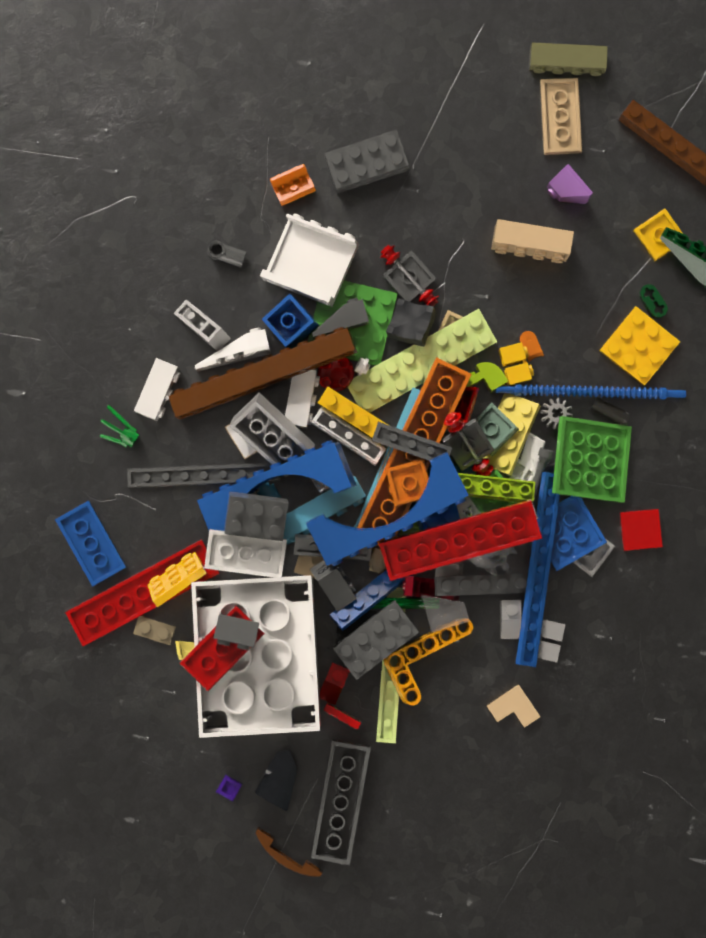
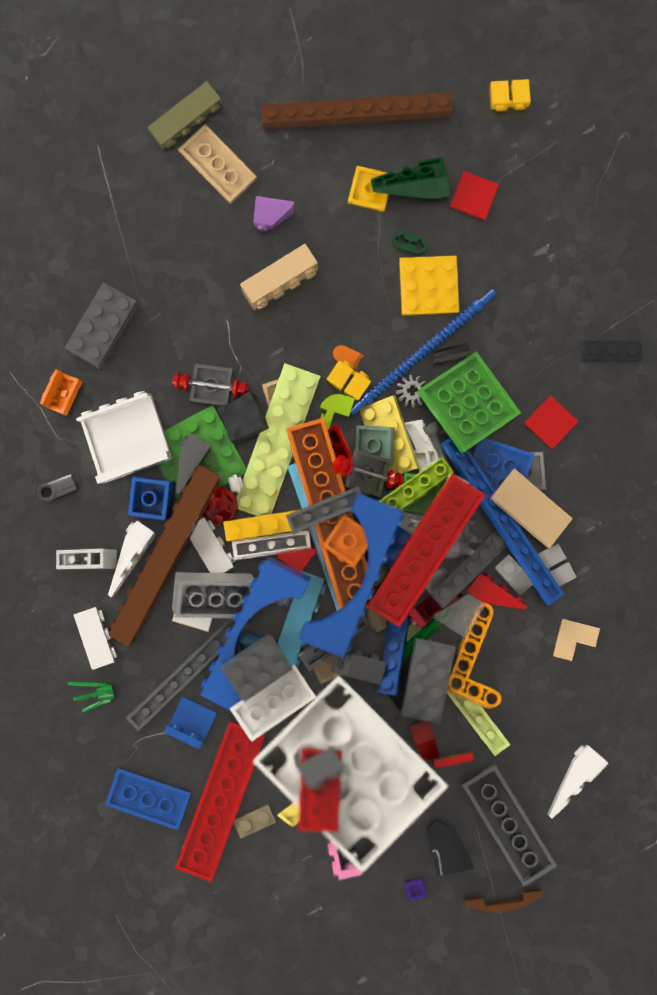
camera: 40 degrees left, 0 degrees up
yellow plate [148,552,206,607] -> none
none -> blue bracket [164,697,217,749]
none -> red slope [277,548,316,573]
none -> bright pink bracket [328,841,362,880]
none -> red slope [466,572,527,610]
none -> tan tile [490,469,573,548]
none -> white wedge [547,745,608,818]

